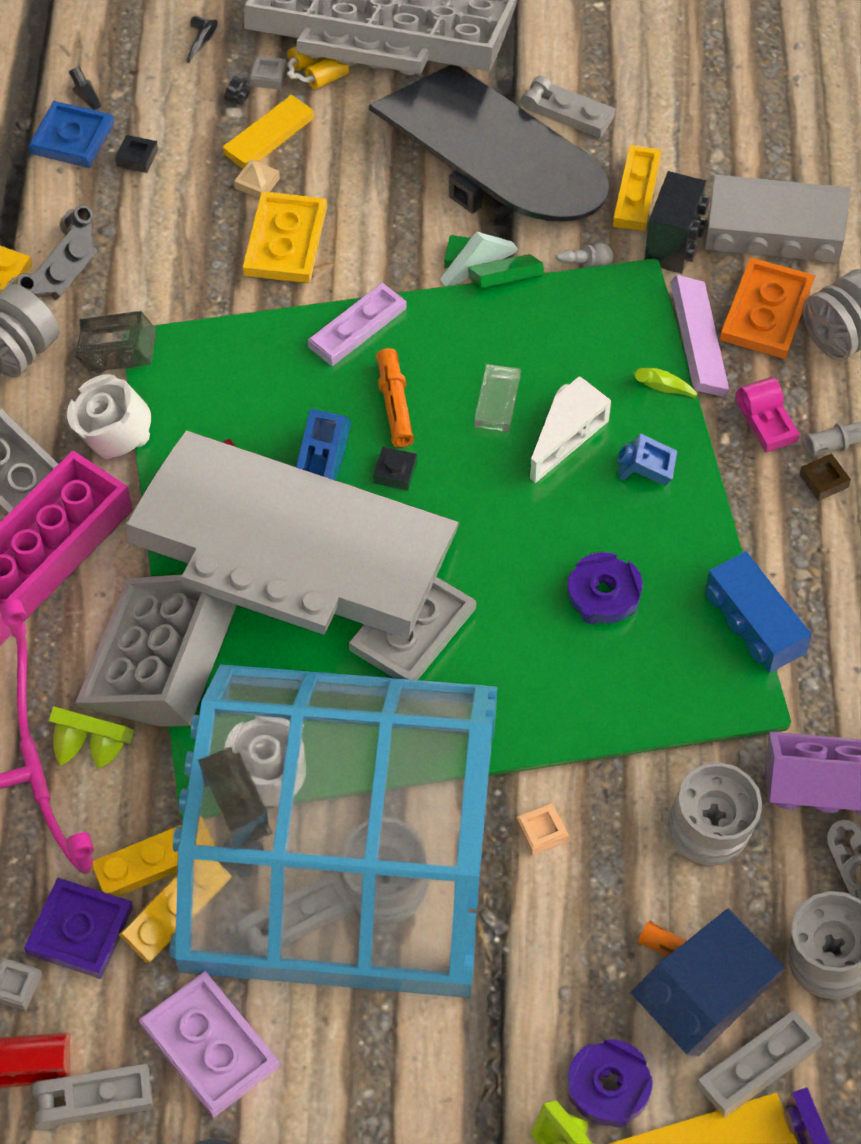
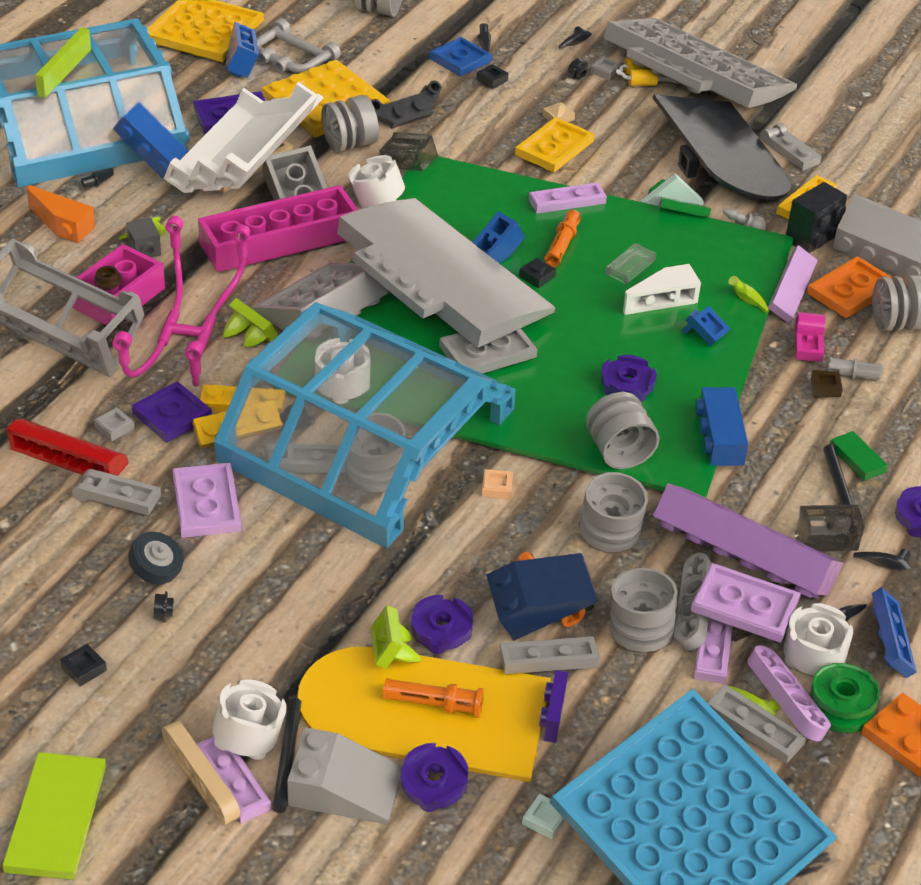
camera: 25 degrees right, 15 degrees down
clear smoke window [198,746,273,850] -> none
yellow tile [223,95,315,169] -> none
none -> light grey wheel [585,392,660,469]

